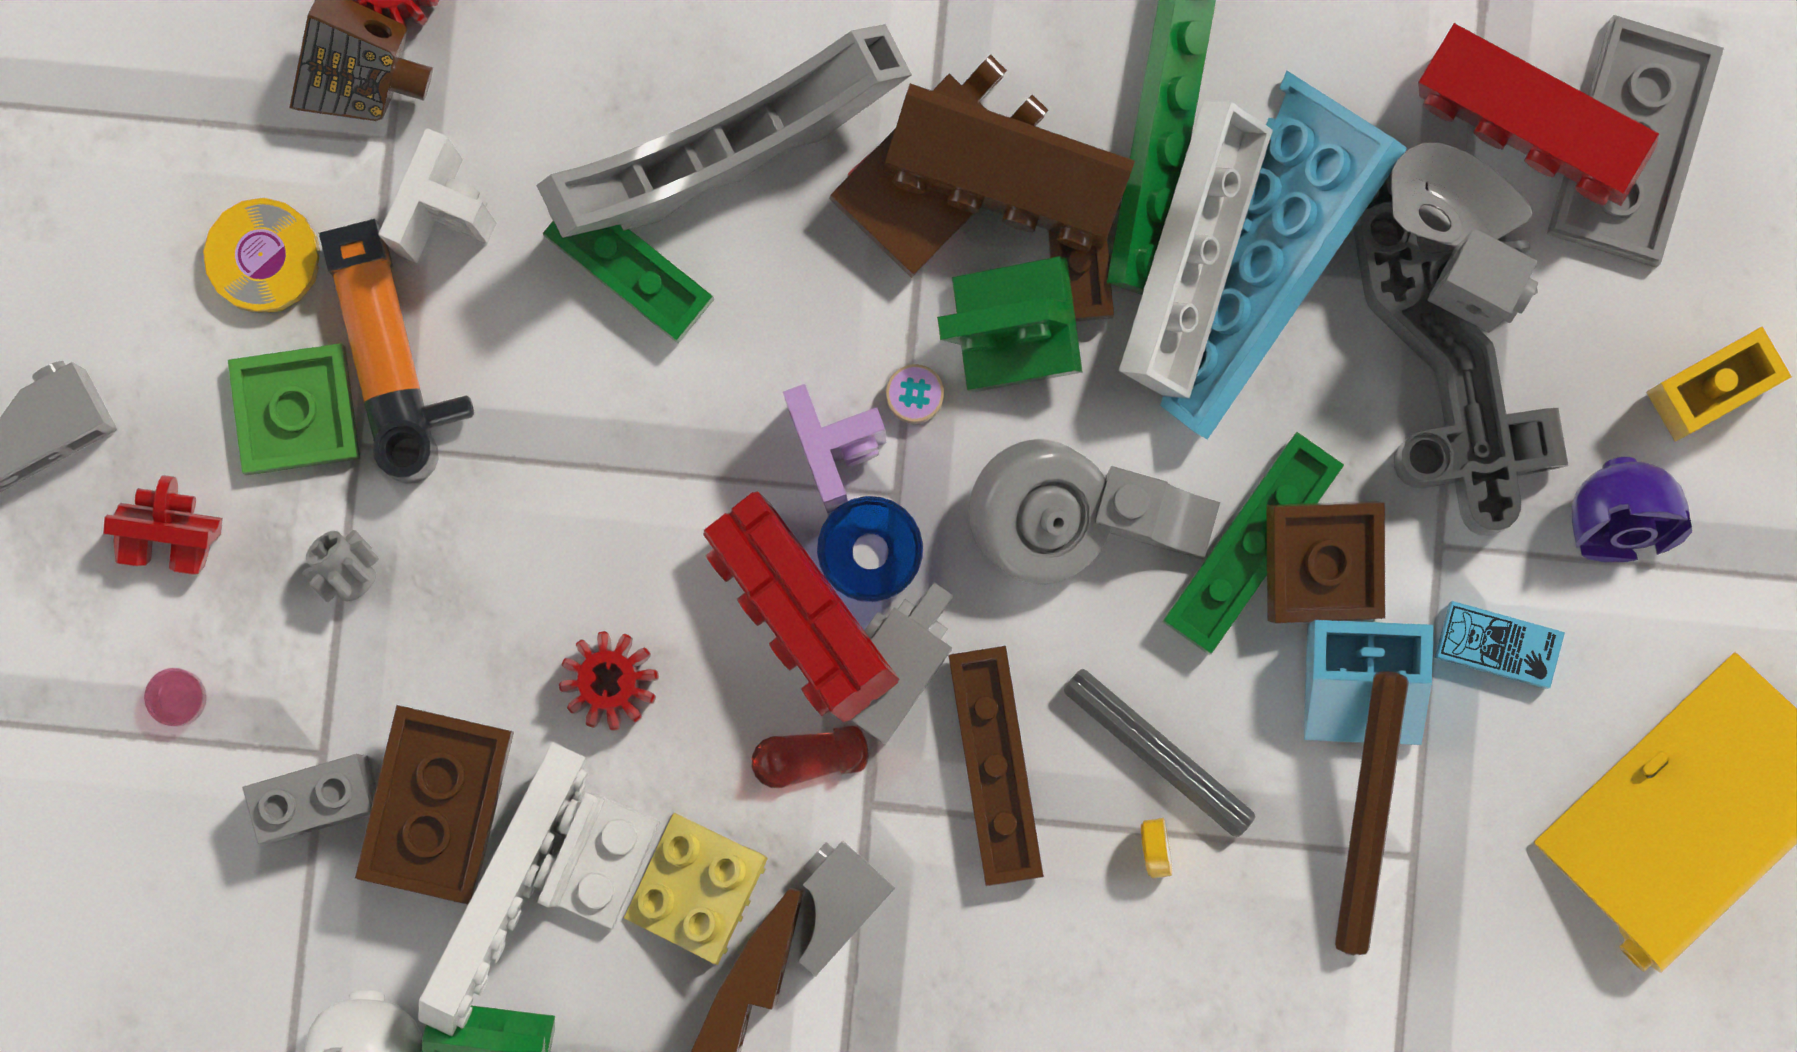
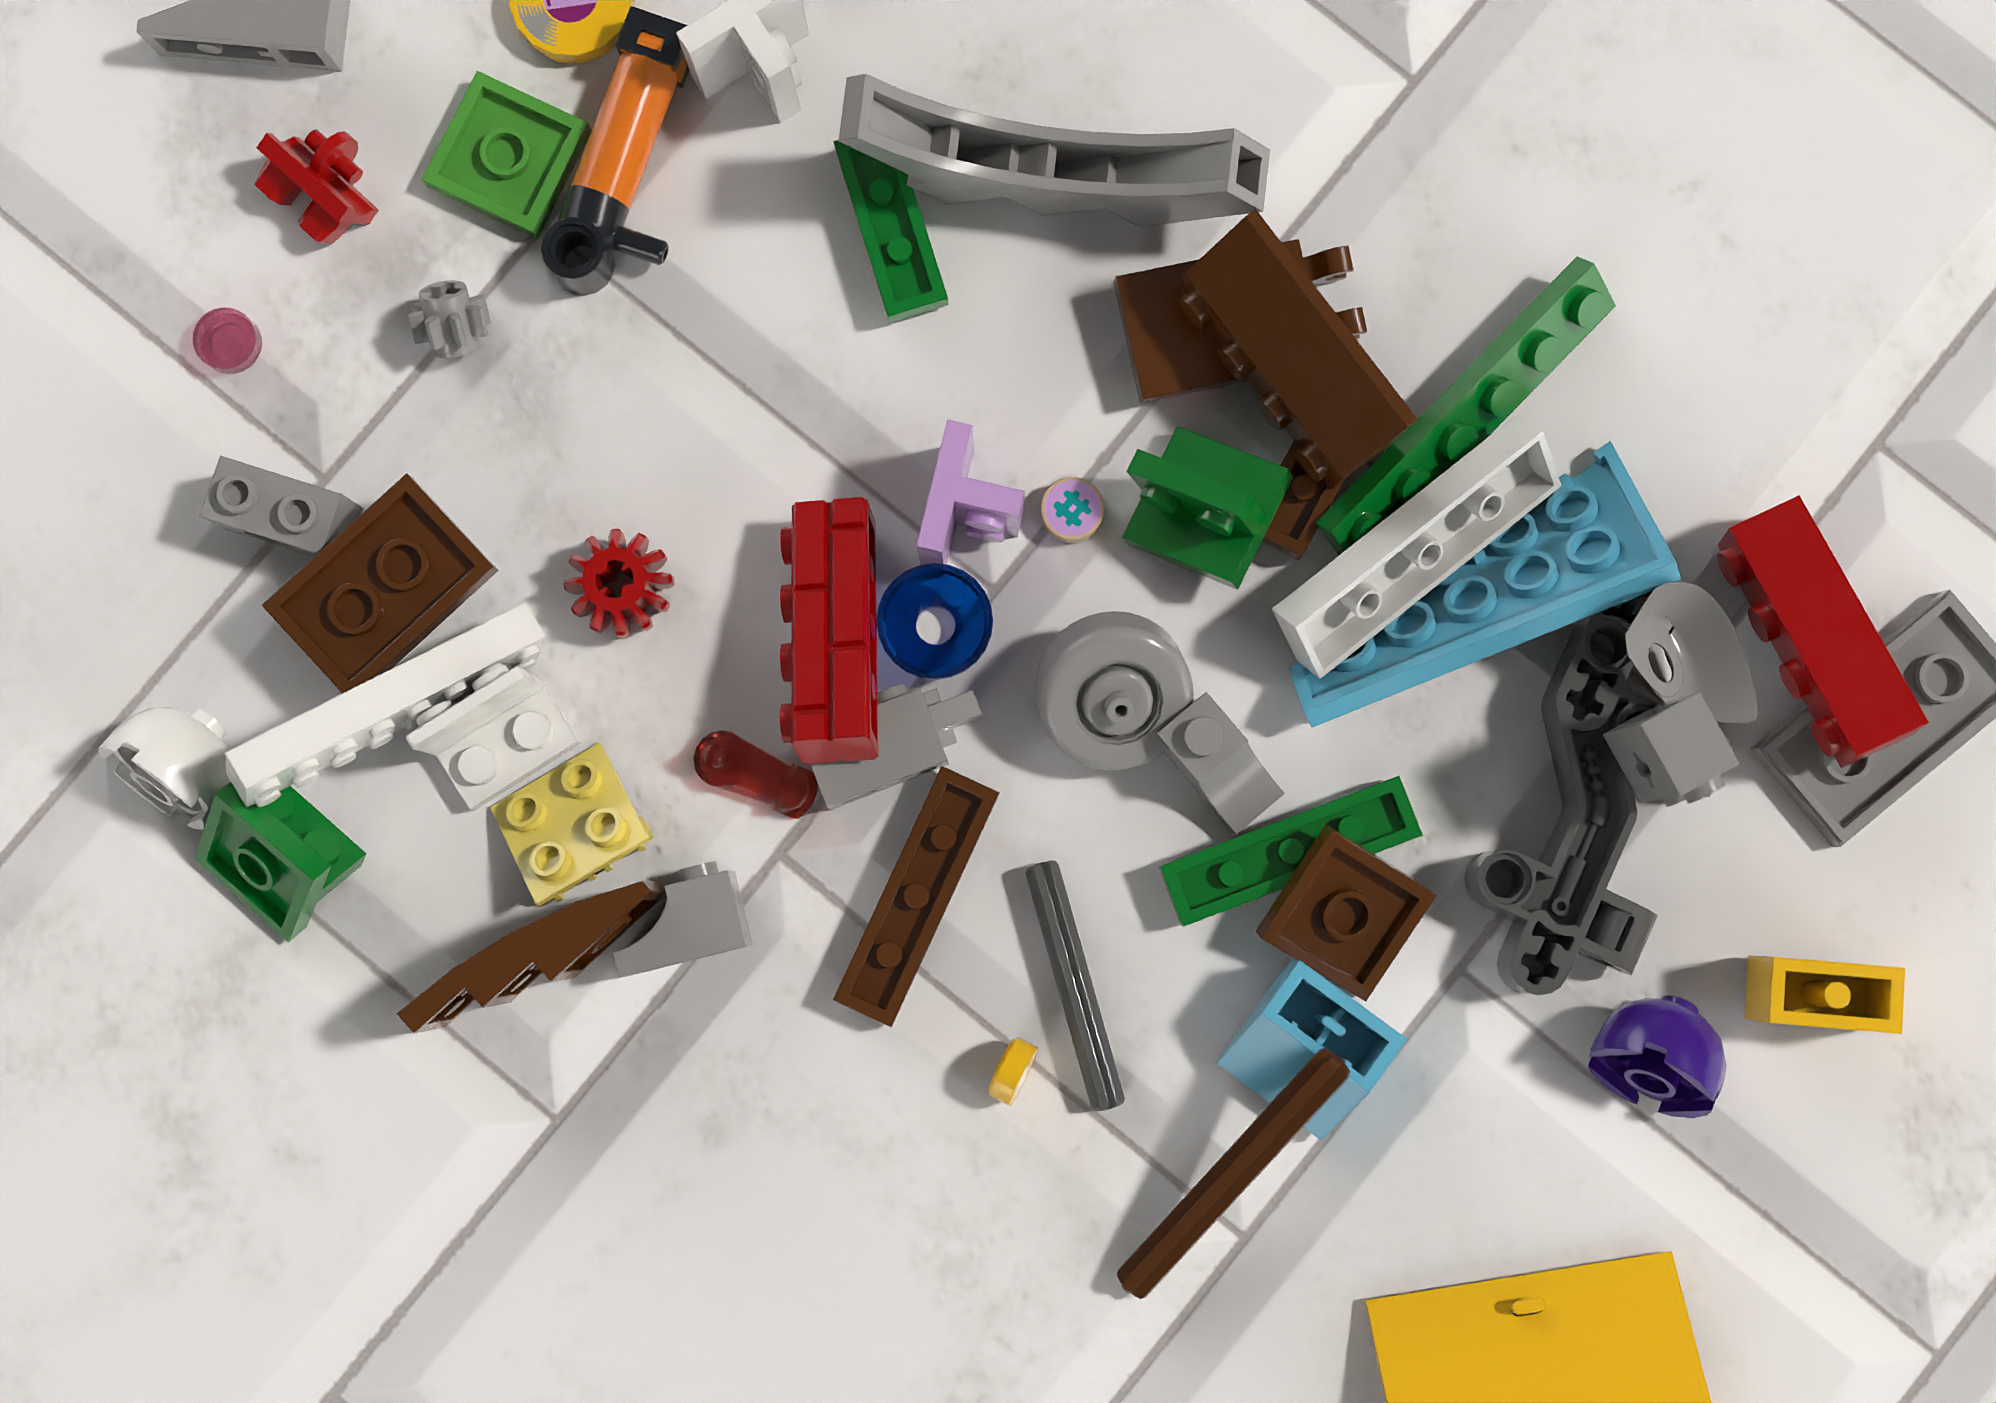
camera: 30 degrees right, 0 degrees up
medium azure tile [1435,601,1565,689] -> none

